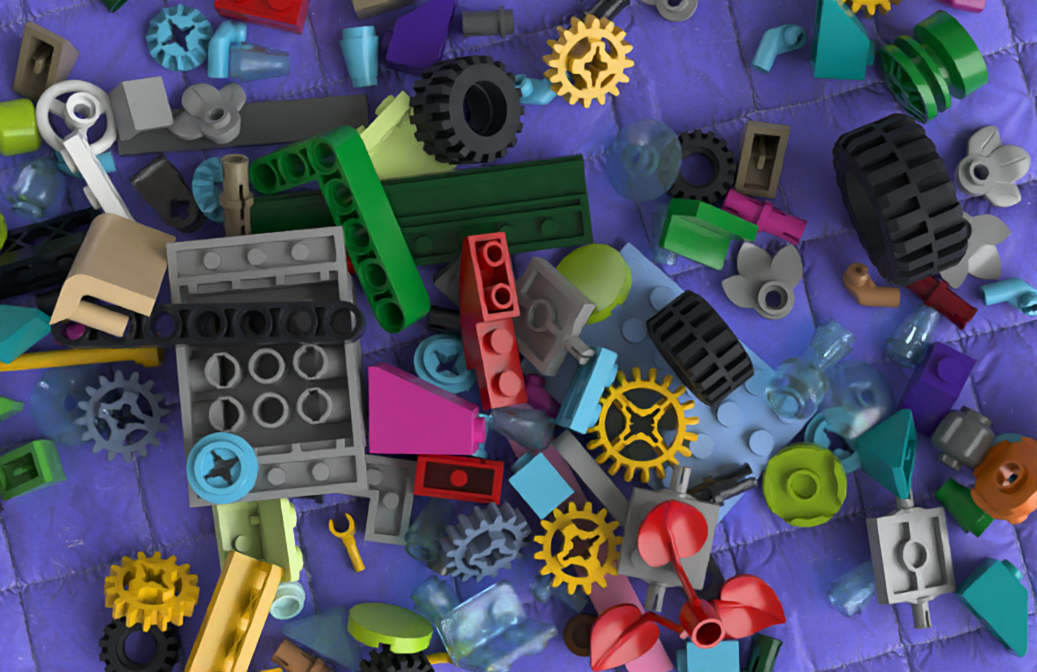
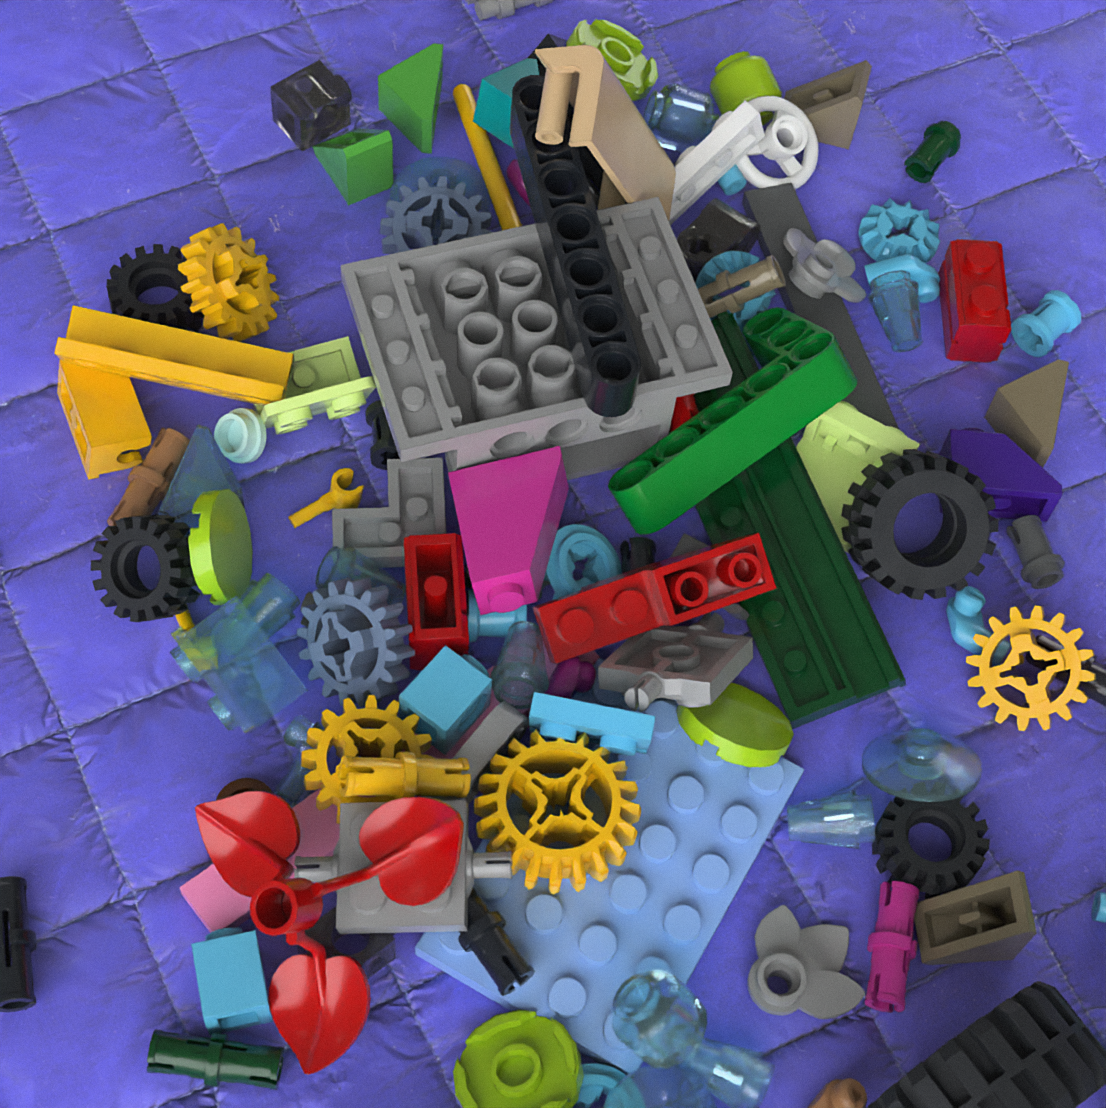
camera: 75 degrees right, 25 degrees down
light grey panel [108,76,174,141] -> none
medium azure gear [186,432,259,504] -> none
medium azure cone [338,26,380,88] -> none
black tyre [646,290,754,407] -> none
green panel [659,198,759,270] -> none
none -> yellow pin [338,752,471,799]

